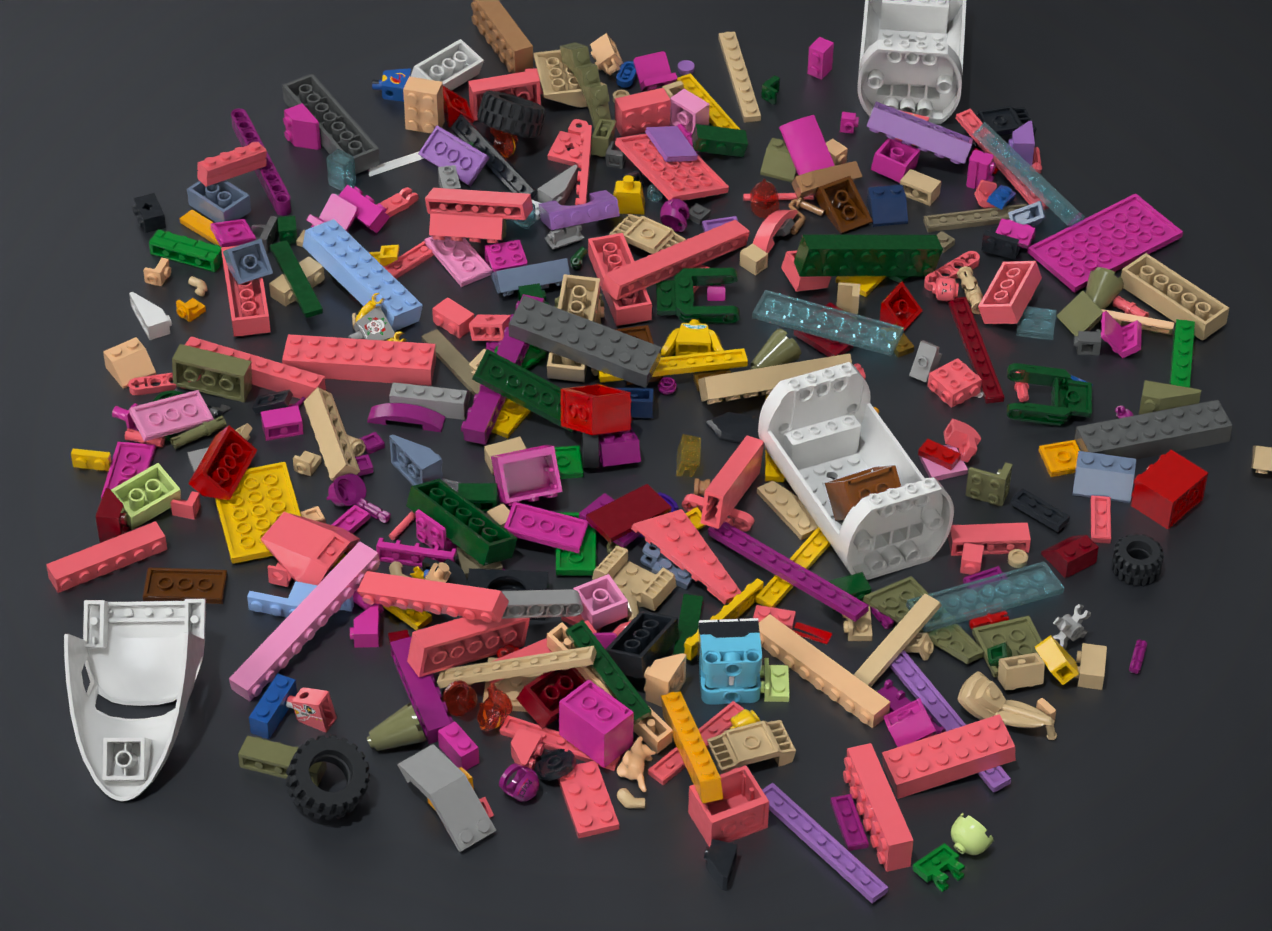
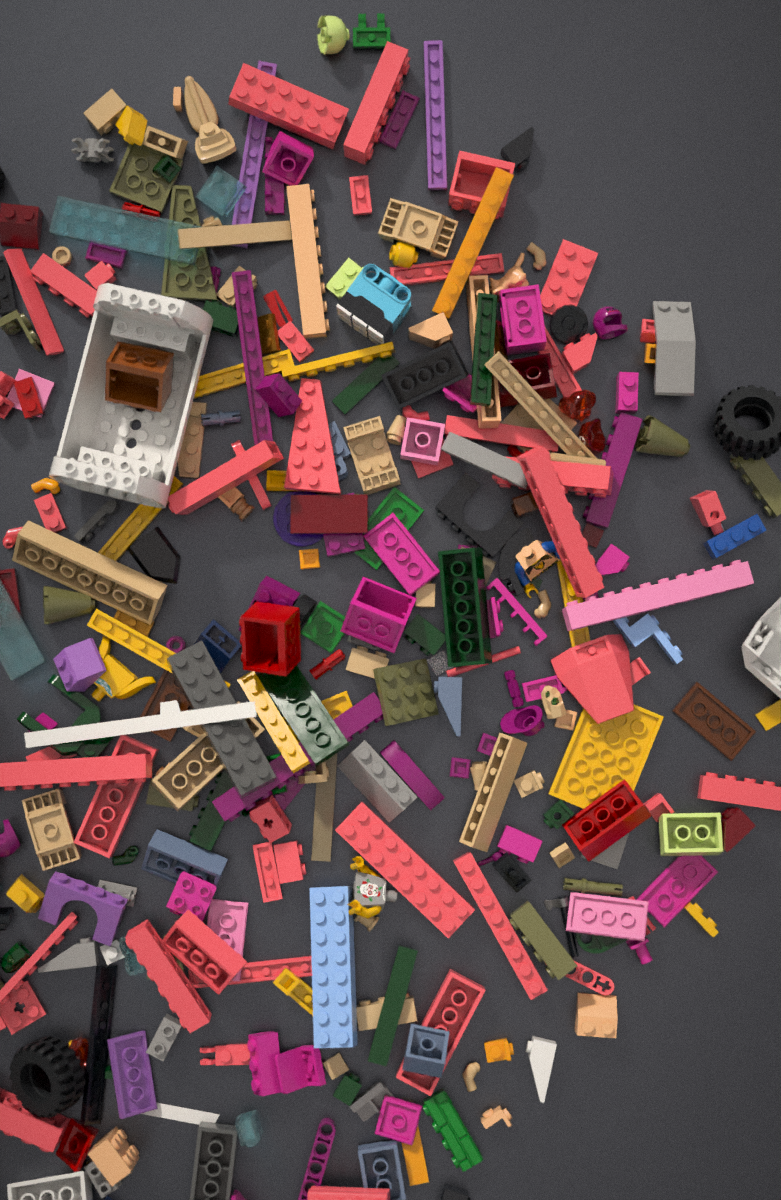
camera: 140 degrees left, 40 degrees up
clear yellow hinge [676,434,701,477] -> none
magenta axle [1129,639,1147,674] -> none
none -> dark green rock [1,941,32,973]
none -> coral tile [3,249,64,356]
none -> white sticker [24,700,256,748]
none -> medium lavender slope [53,638,107,692]
none -> clear light blue plate [195,166,247,218]
none -> sand blue pin [201,410,241,426]
none -> yellow plate [237,671,310,773]
none -> coral plate [252,842,283,903]
none -> magenta brick [255,373,302,417]
none -> pearl gold plate [257,313,281,355]
none -> light orange tile [299,549,320,570]
none -> red axle [309,649,346,680]
none -> coral plate [349,175,372,216]
none -> olive plate [373,658,439,726]
none -> tan rock [541,685,567,719]
none -> dark green brick [543,799,574,829]
none -> tan axle [550,453,606,466]

